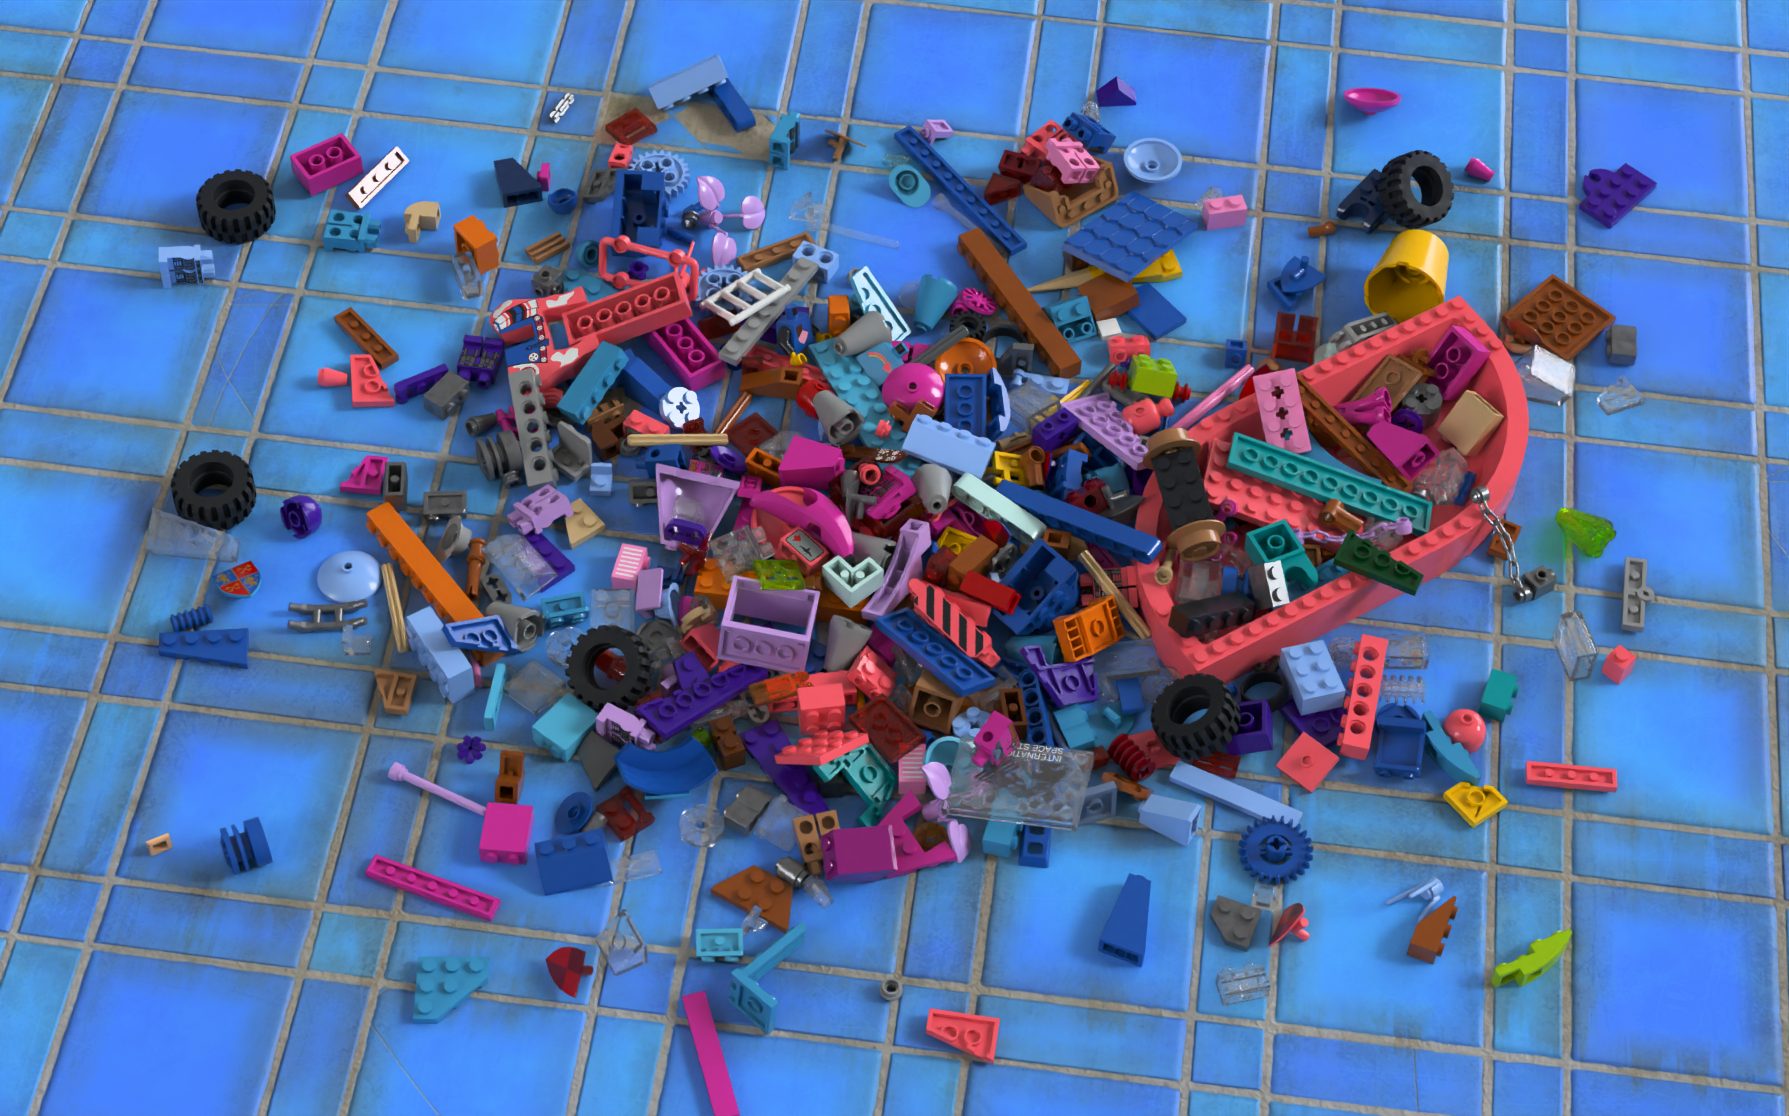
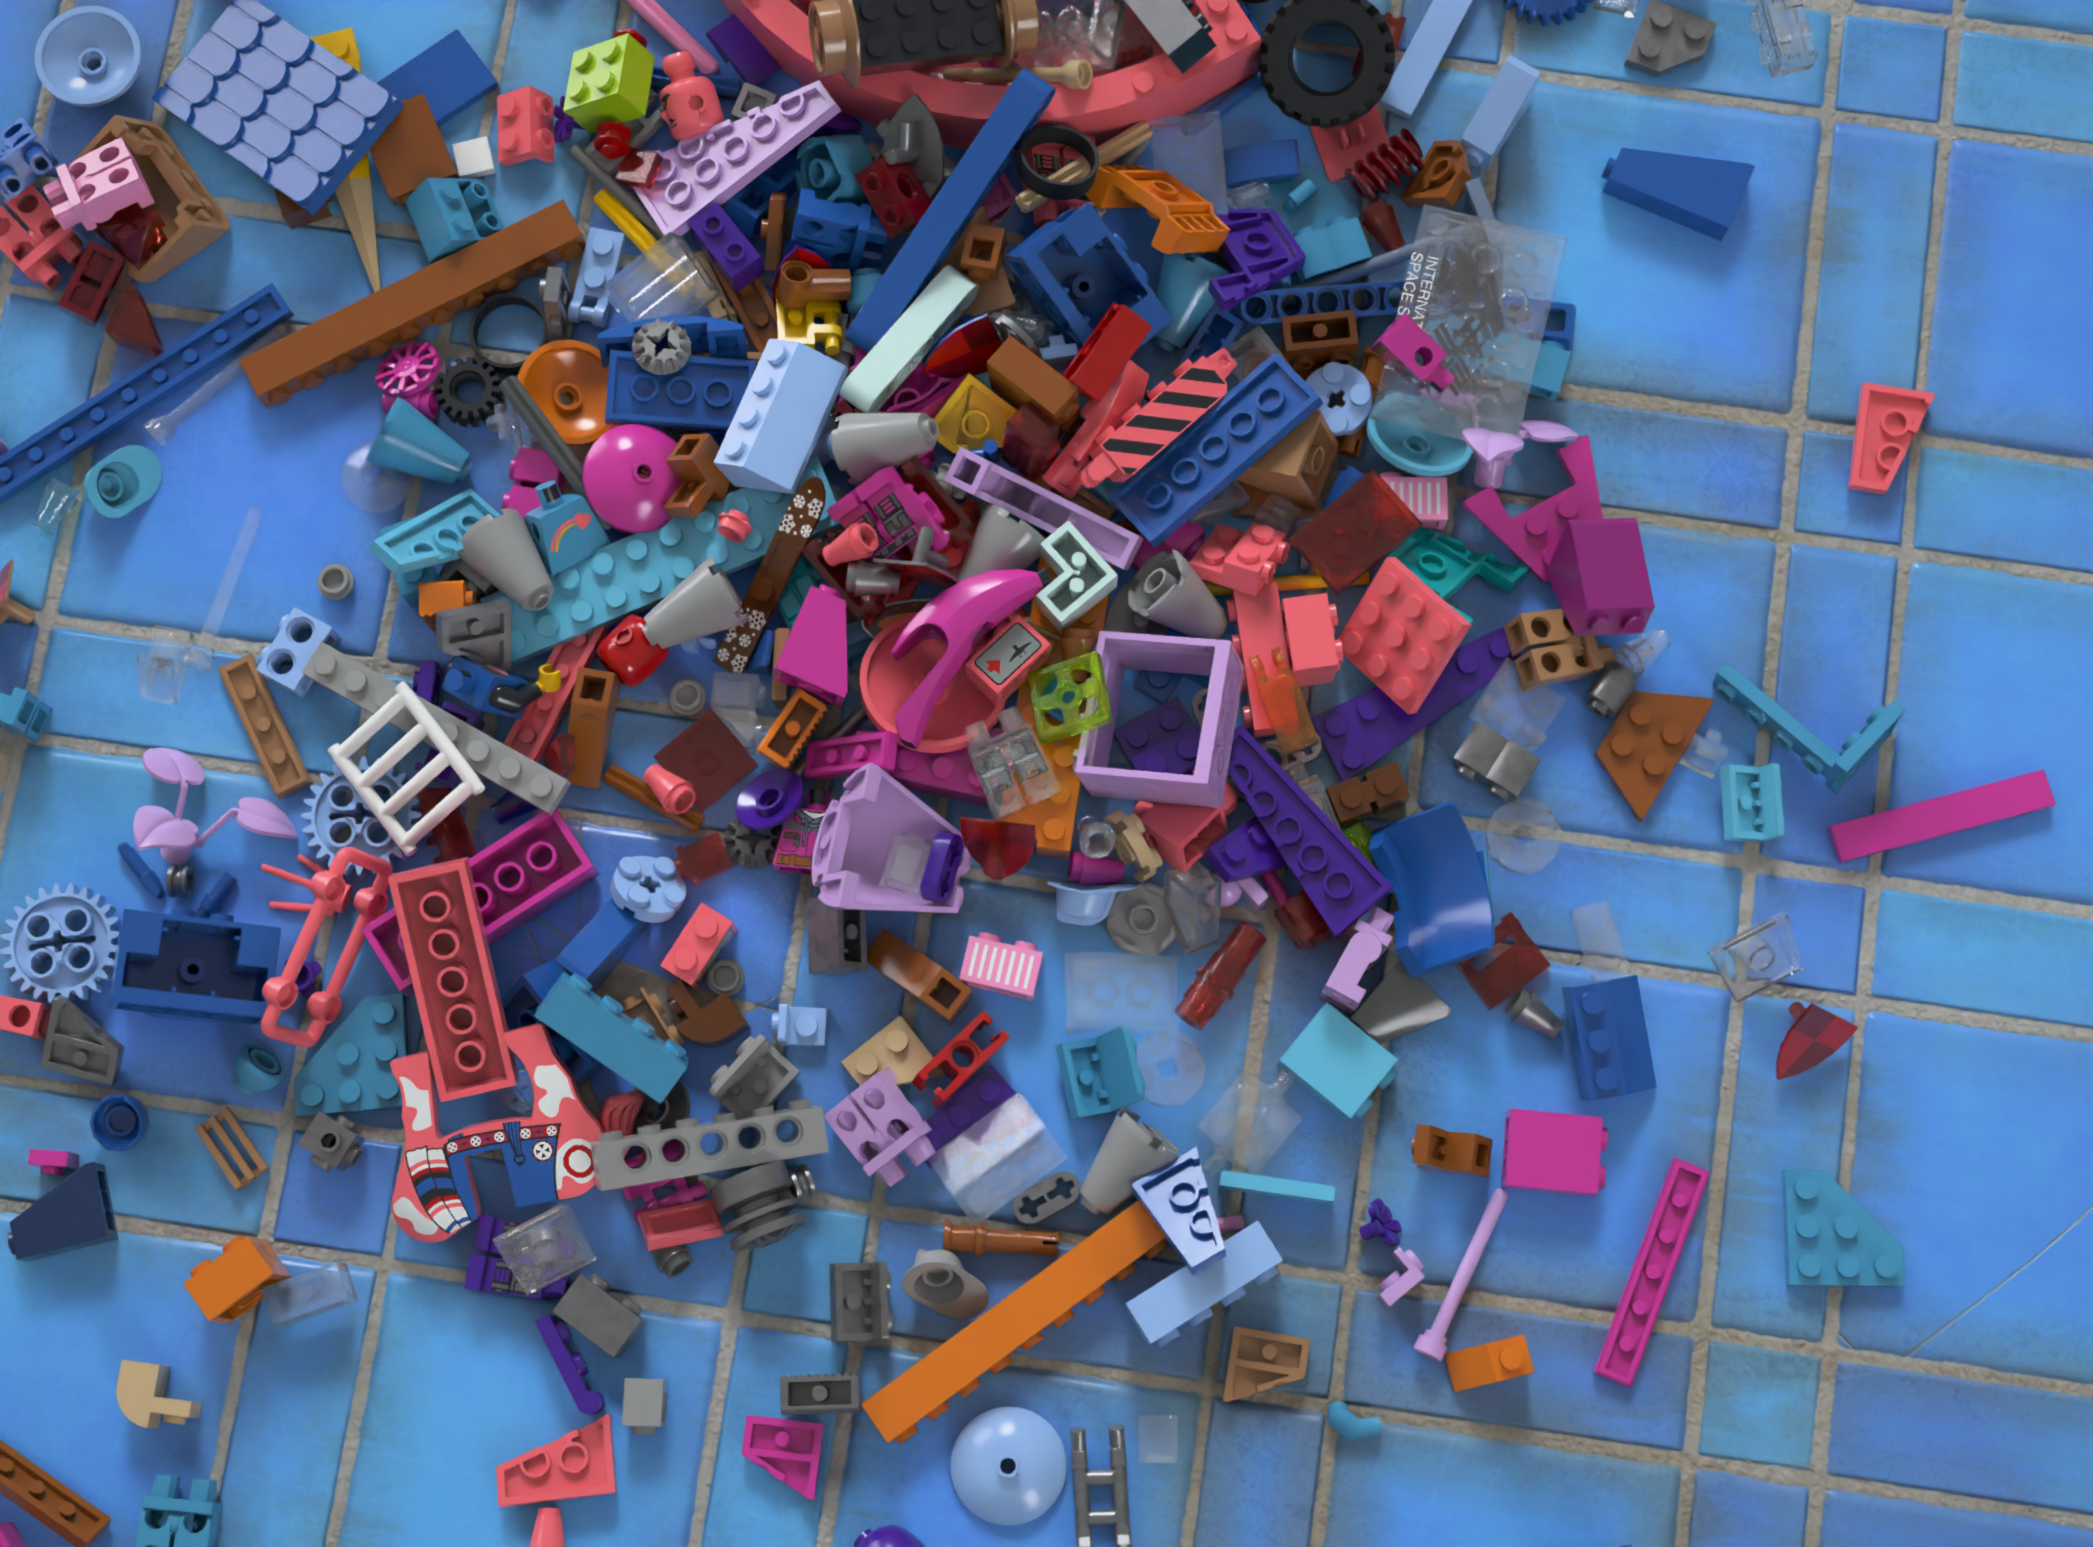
camera: 85 degrees left, 25 degrees up
dark orange plate [334,307,399,370] -> none
tan axle [381,563,409,653] -> none
blue dish [555,792,593,834] -> none
black tyre [565,625,655,710] -> none
tan axle [627,434,728,447] -> none
lavender panel [635,568,663,619] -> none
blue torso [636,444,688,479] -> none
blue bracket [657,563,686,589] -> none
light grey plate [879,978,903,1001] -> none
clear orange gear [913,822,949,852] -> none
clear dish [1140,667,1182,703] -> none
none -> flat silver wing [436,599,511,671]
none -> clear slope [493,1203,597,1295]
none -> clear red tile [615,147,663,190]
none -> light grey brick [622,1378,668,1435]
none -> light grey gear [632,318,691,375]
none -> coral tile [638,1198,723,1251]
none -> coral cone [643,764,696,815]
none -> light grey plate [669,679,707,716]
none -> dark orange slope [867,929,973,1026]
none -> red piece [912,1010,1010,1109]
none -> black tyre [1017,125,1099,200]
none -> dark azure arm [1327,1401,1382,1440]
none -> lavender bracket [1377,1247,1425,1309]
none -> orange slope [1444,1334,1535,1392]

